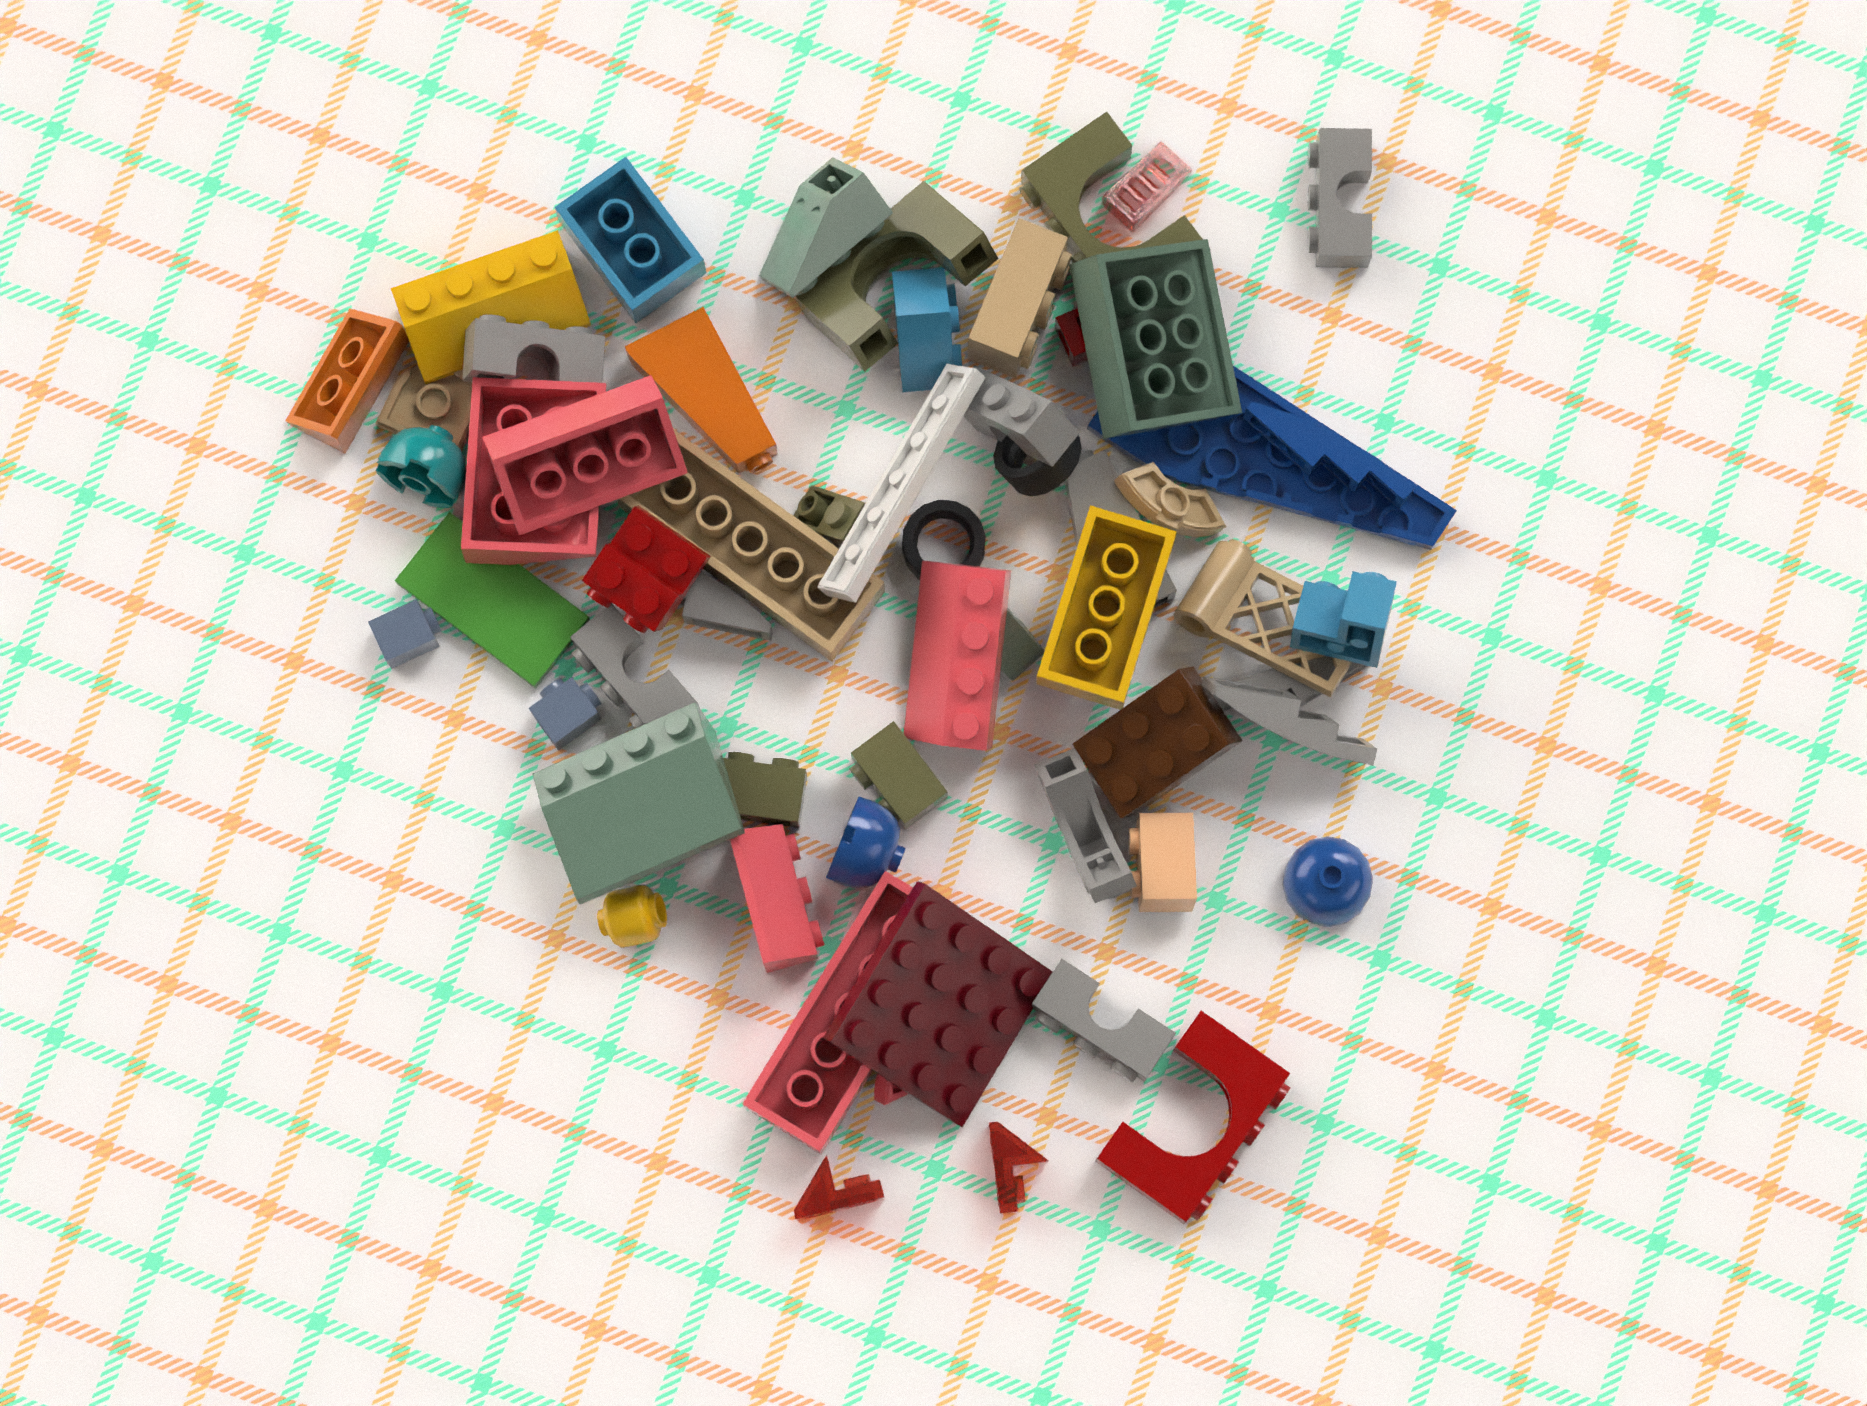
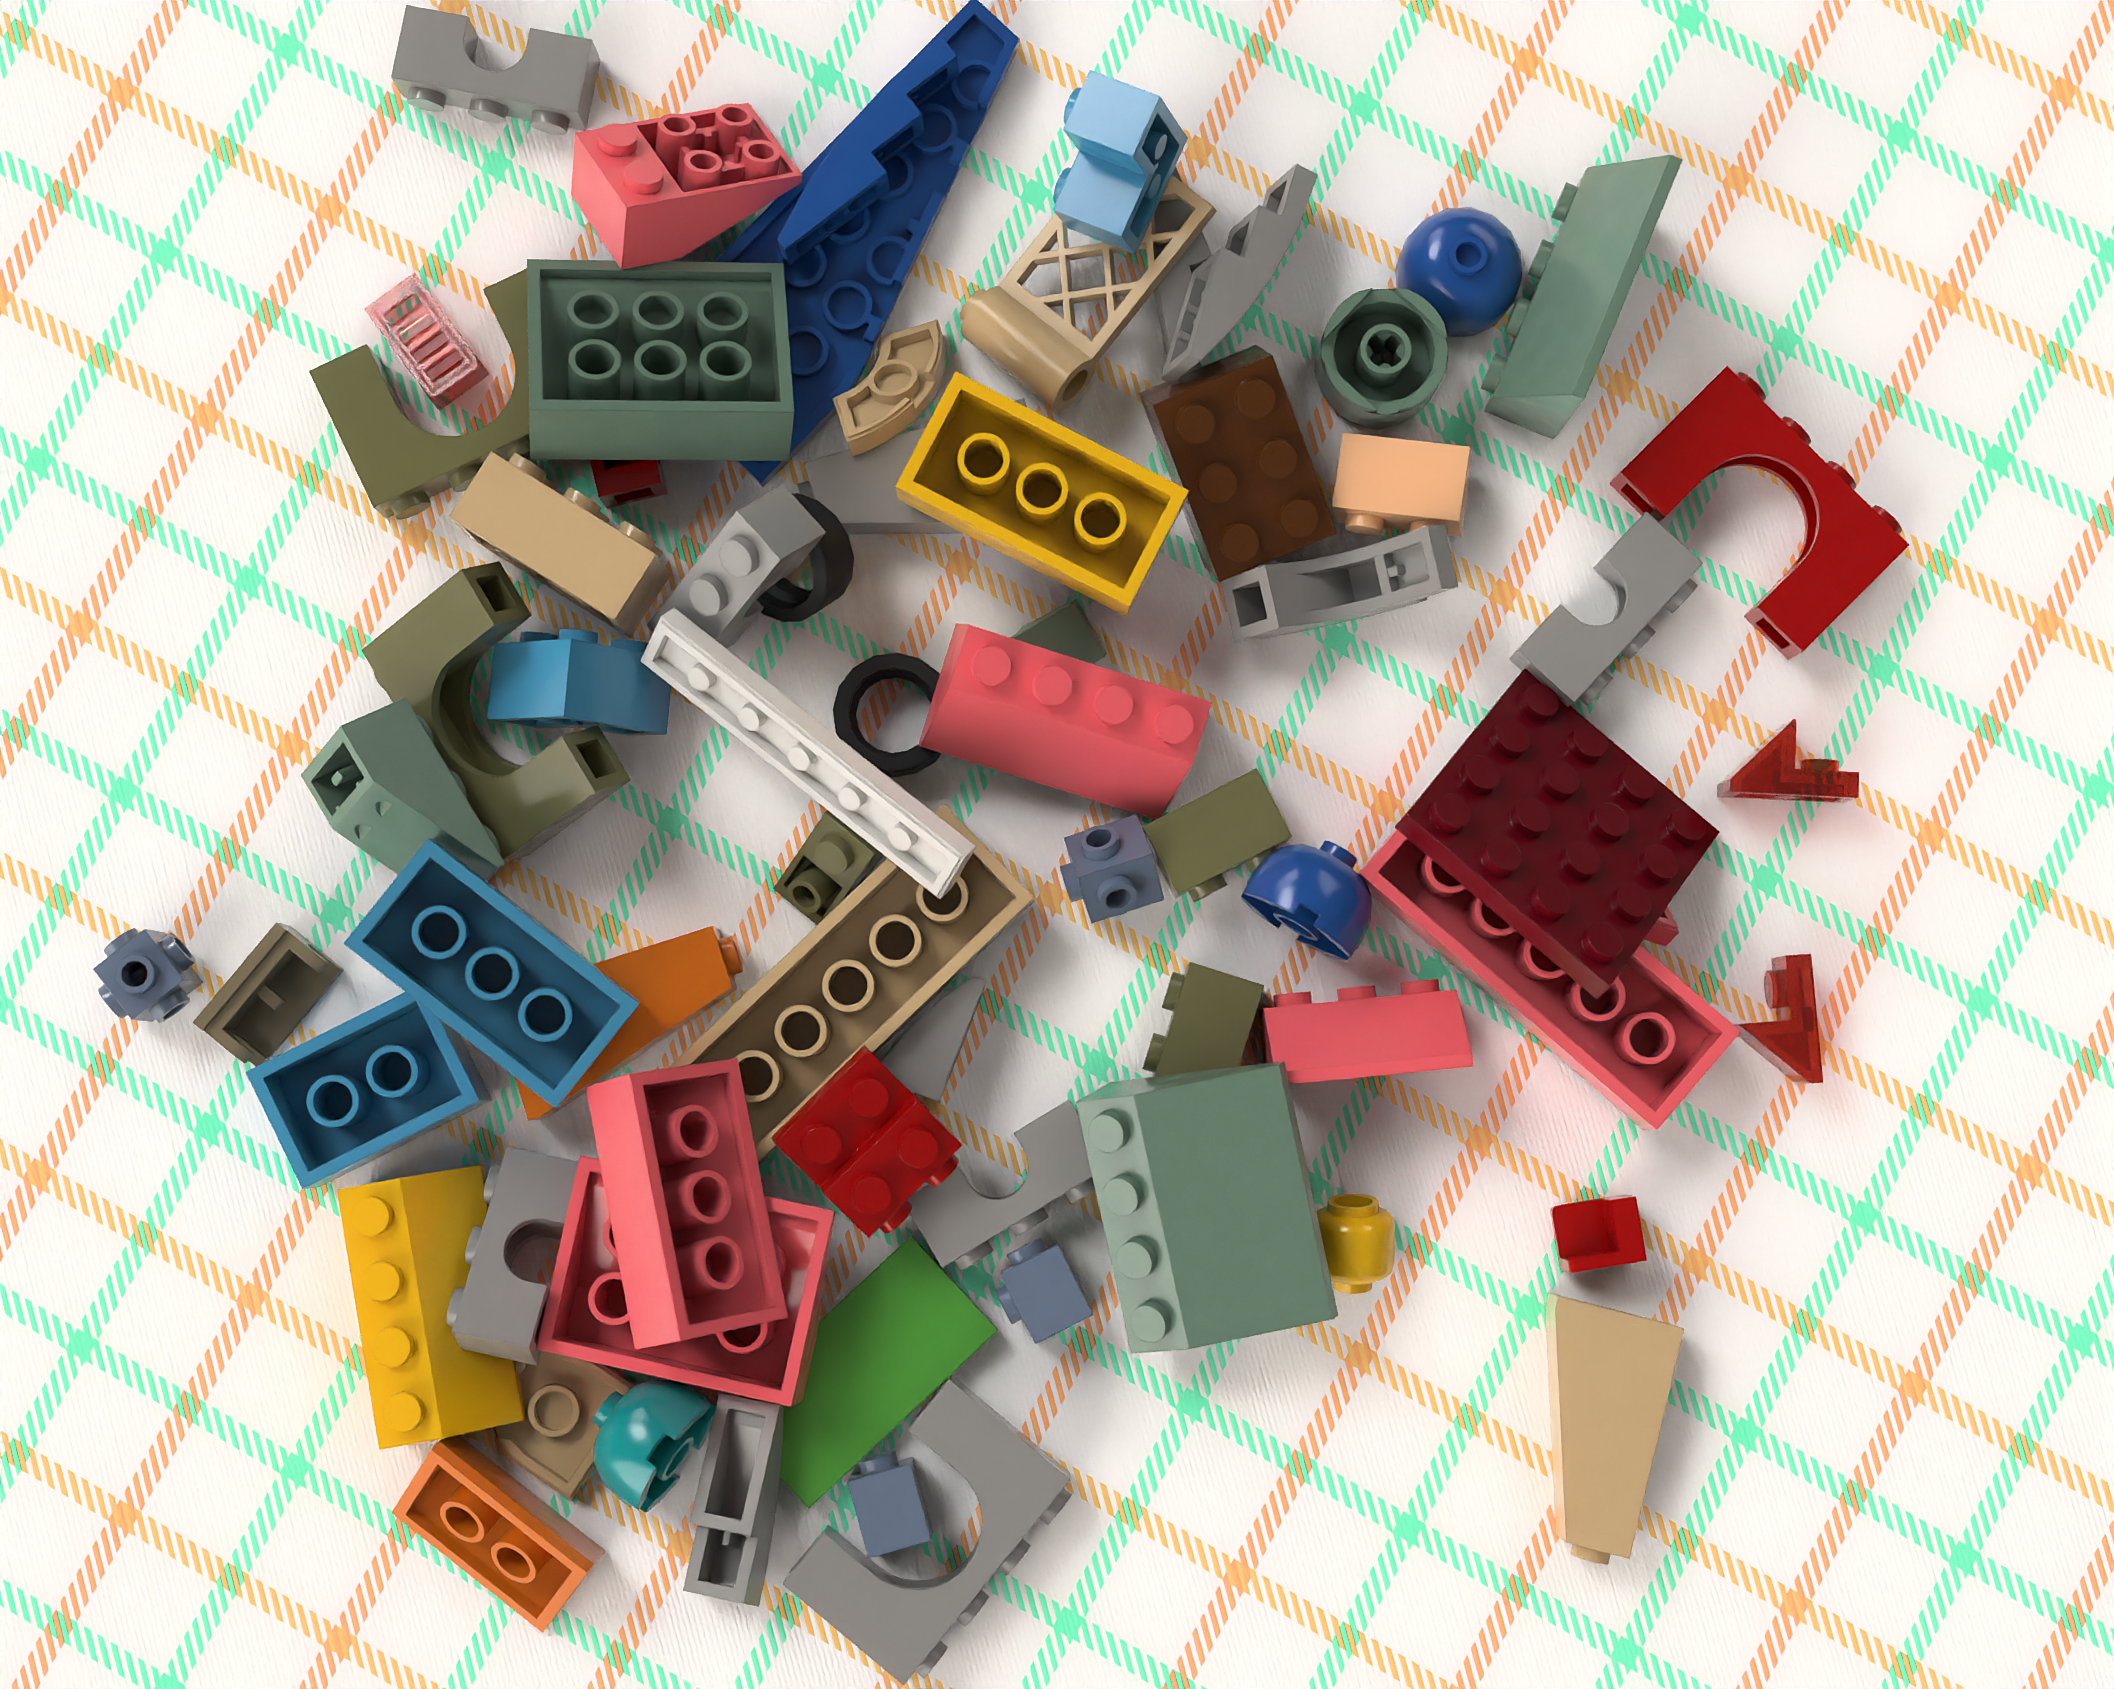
camera: 85 degrees left, 5 degrees up
none -> sand blue brick [93,928,204,1023]
none -> dark tan hinge [192,922,344,1066]
none -> dark azure brick [343,838,640,1108]
none -> coral slope [571,102,802,270]
none -> light grey slope [683,1393,784,1607]
none -> light grey arch [782,1374,1072,1686]
none -> sand blue brick [1059,814,1165,924]
none -> sand green brick [1314,287,1448,430]
none -> sand green slope [1481,155,1683,440]
none -> tan slope [1545,1292,1684,1565]
none -> red panel [1550,1194,1647,1273]

